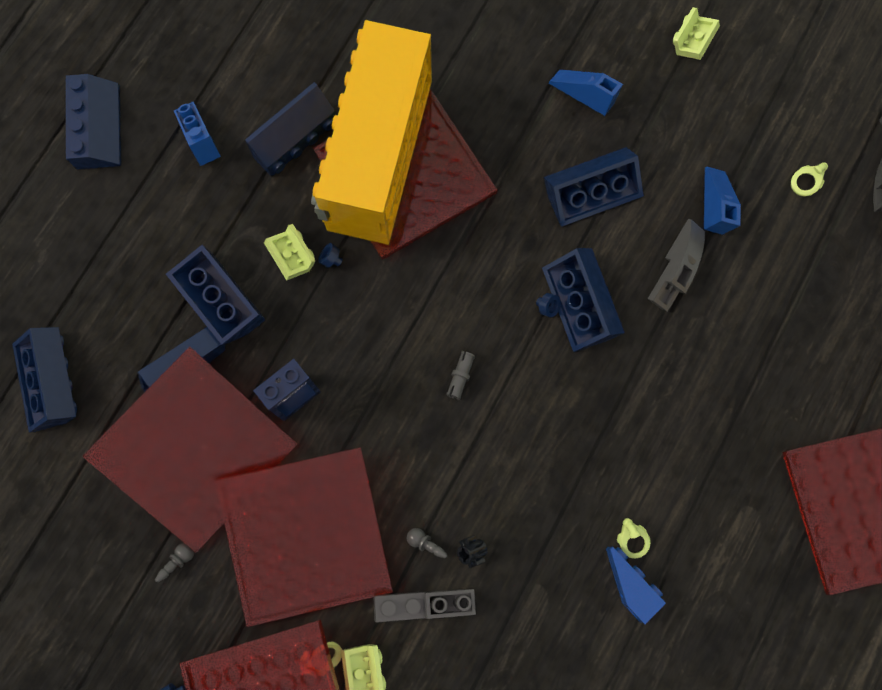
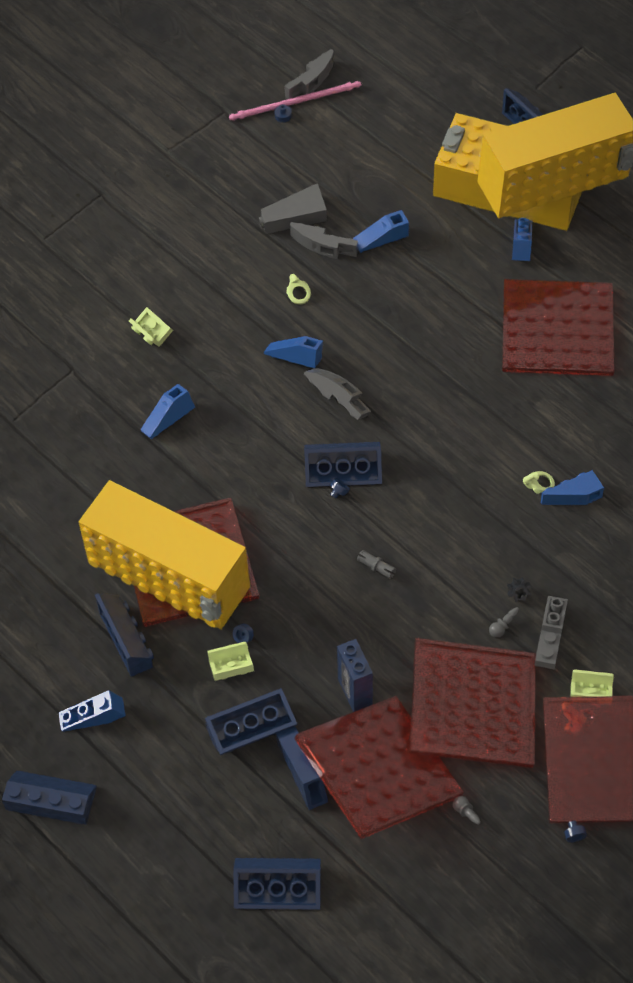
camera: 70 degrees left, 20 degrees down
dark blue slope [544,147,644,226] -> none

